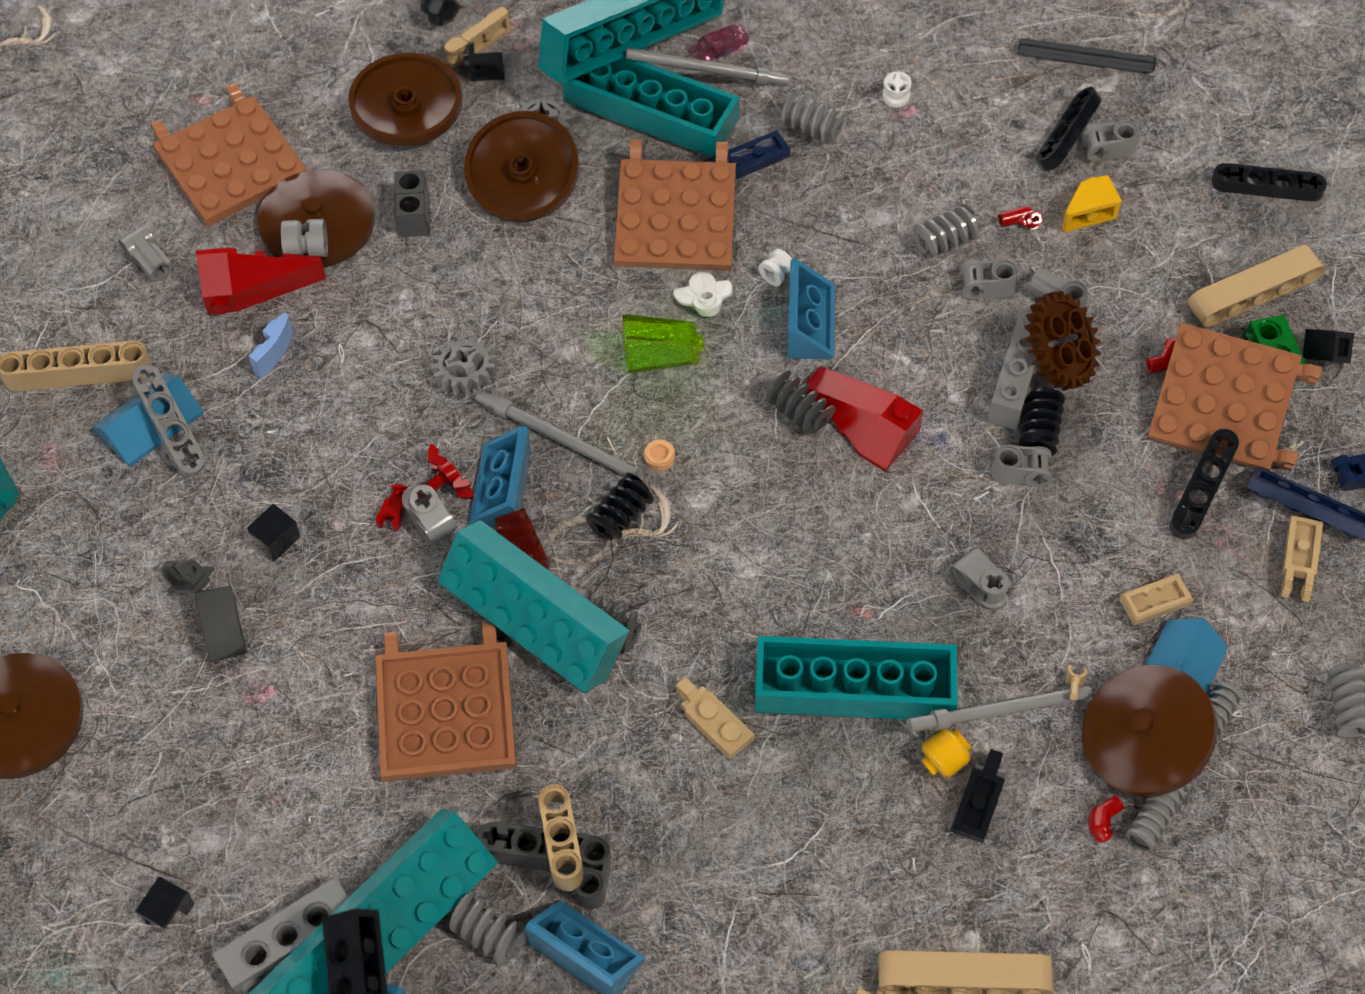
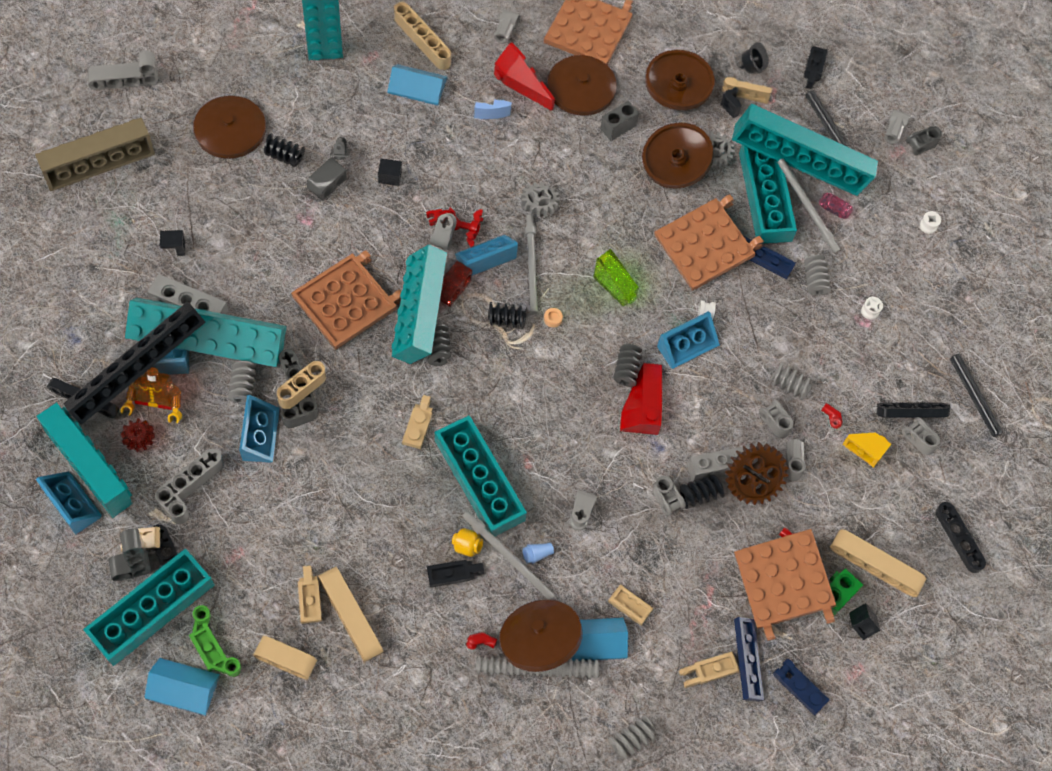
camera: 50 degrees right, 5 degrees up
light grey beam [132,365,205,476] -> none
light grey wheel [281,219,328,257] -> none
white plate [673,272,733,317] -> none
tan hand [1065,665,1088,700] -> none
black beam [1170,429,1239,540] -> none
none -> black piece [264,133,305,167]
none -> light blue cone [522,543,554,564]

